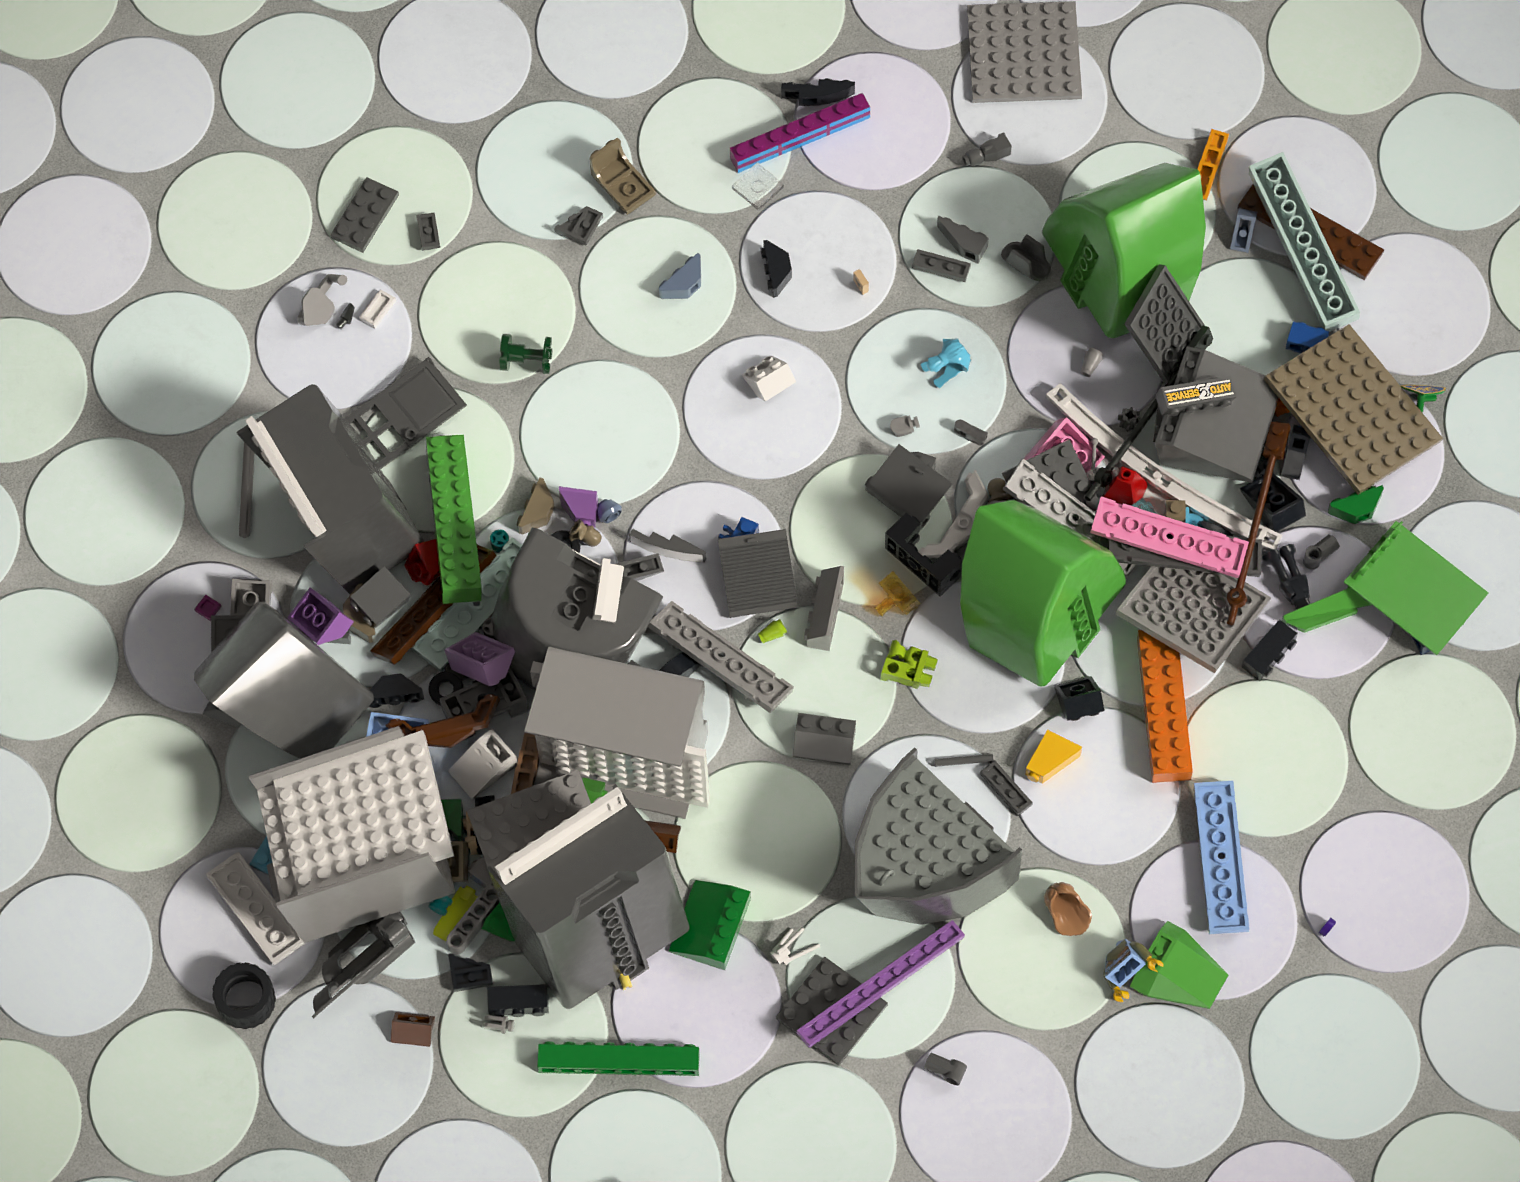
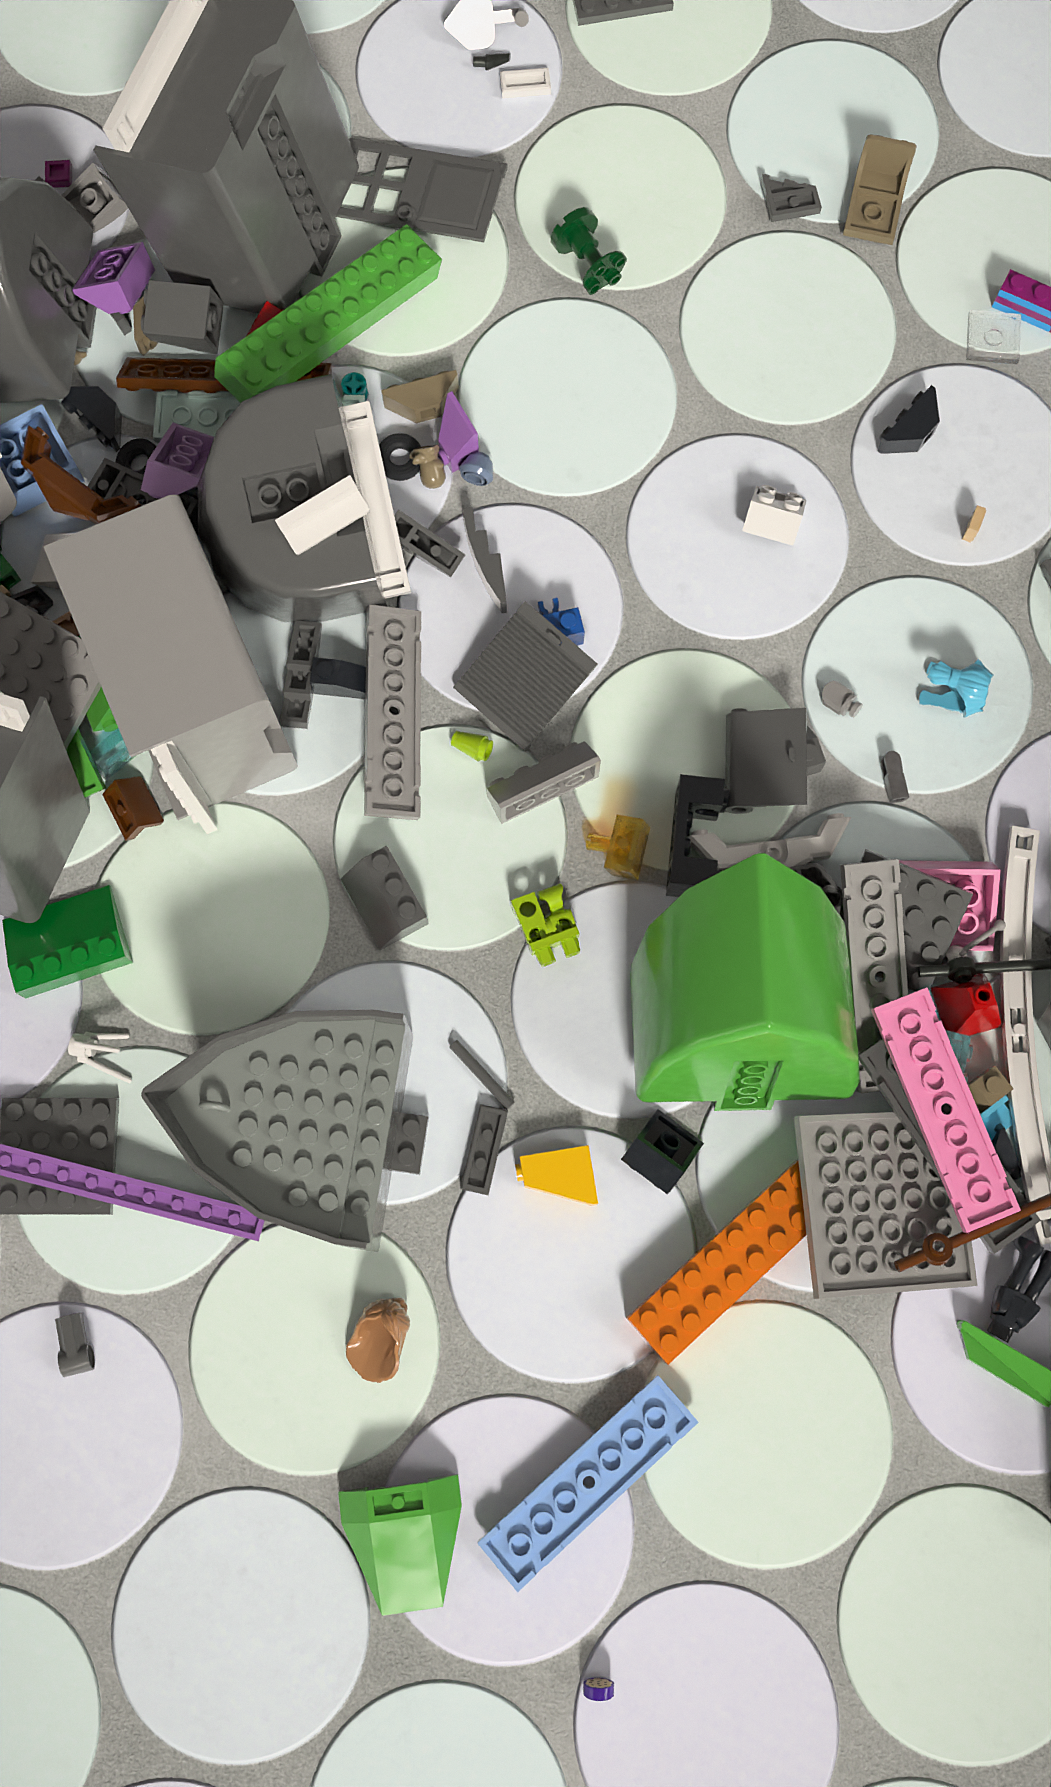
camera: 50 degrees right, 10 degrees up
dark grey plate [416,212,440,251] -> none
sand blue slope [659,253,701,299] -> none
dark tan animal [987,478,1013,504] -> none
torso [1103,939,1163,1002] -> none
black brick [1242,619,1298,681] -> none

